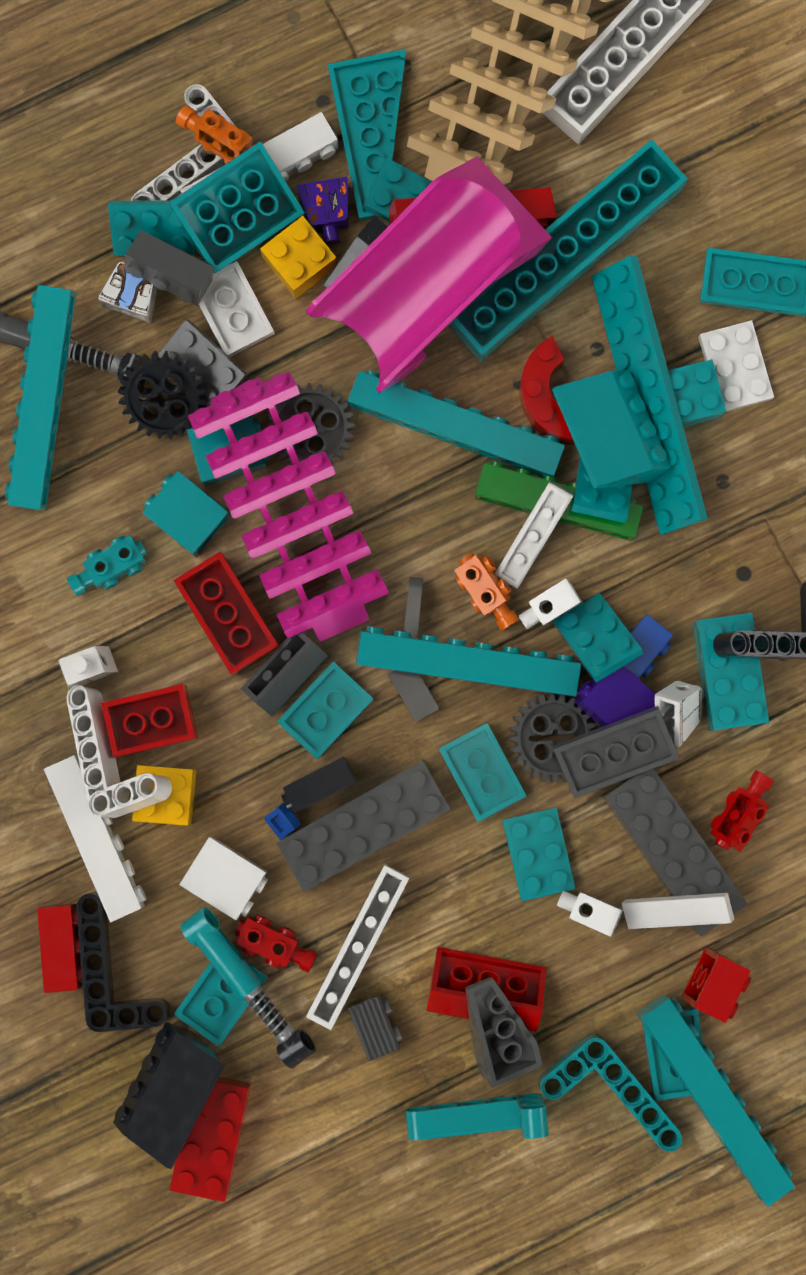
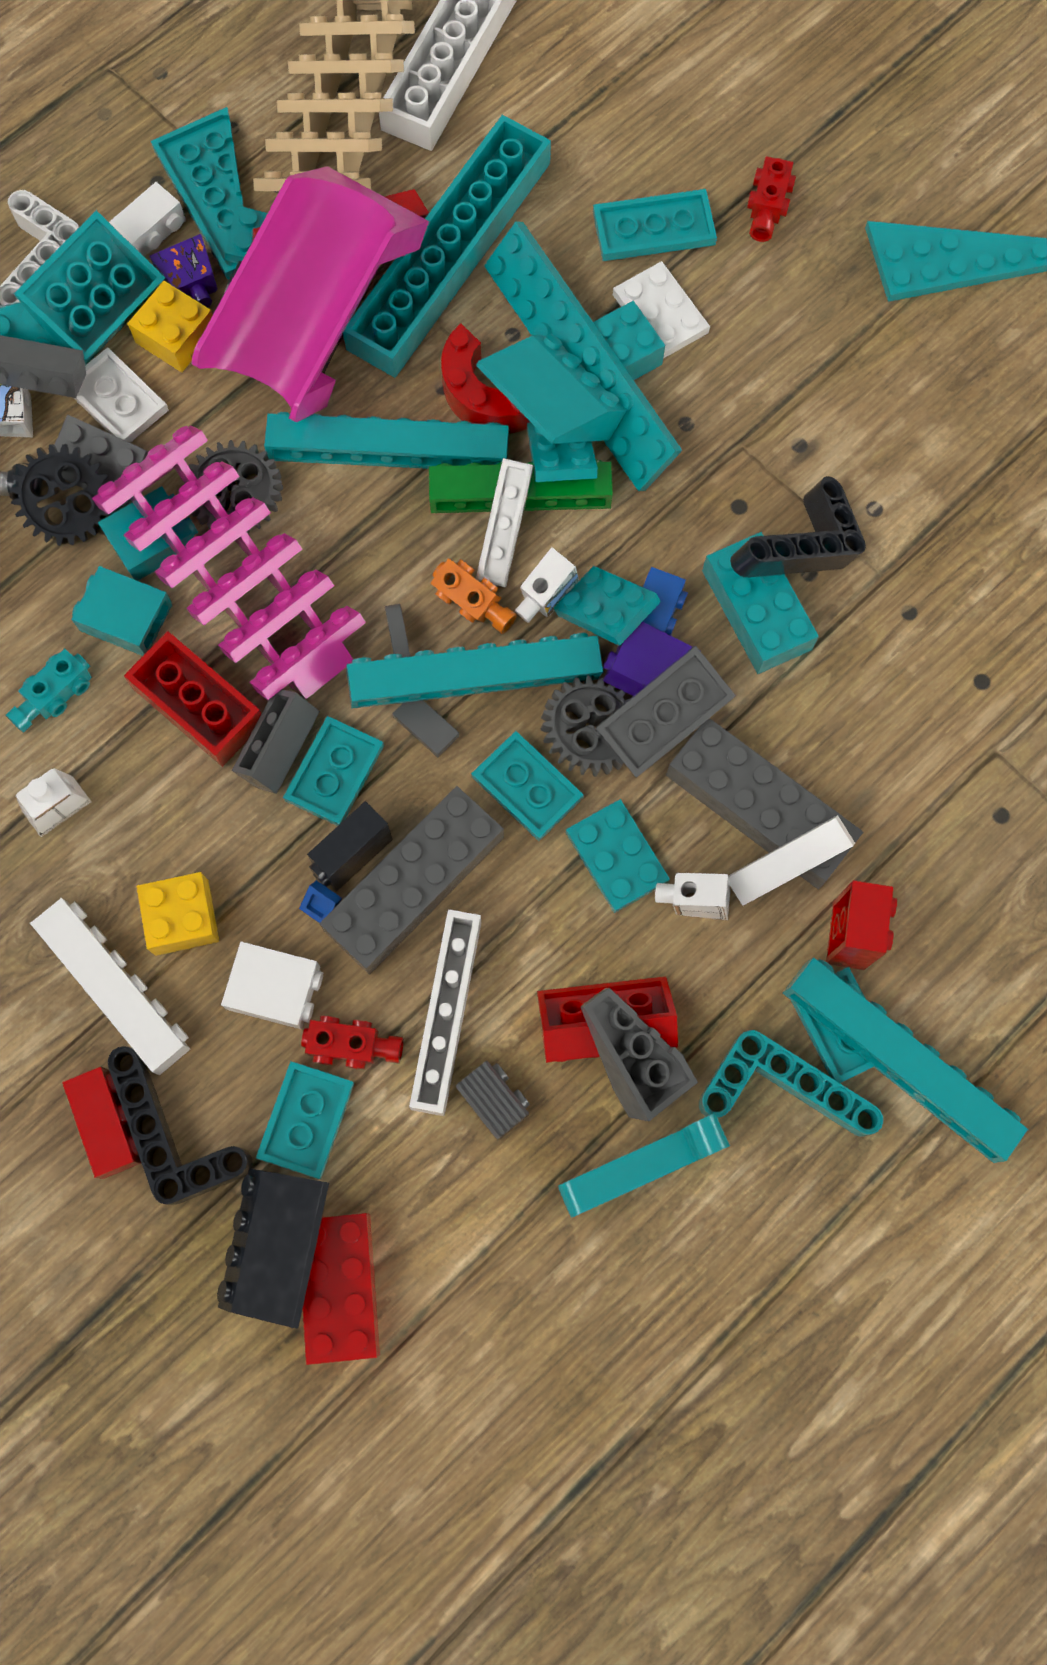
camera: 20 degrees left, 10 degrees down
white beam [67,685,172,818] -> none
red brick [101,684,199,758] -> none
orange brick [176,105,253,164] -> none
piece [181,907,316,1069] -> none
white torso [655,681,705,747] -> none
red brick [710,770,774,852] -> none

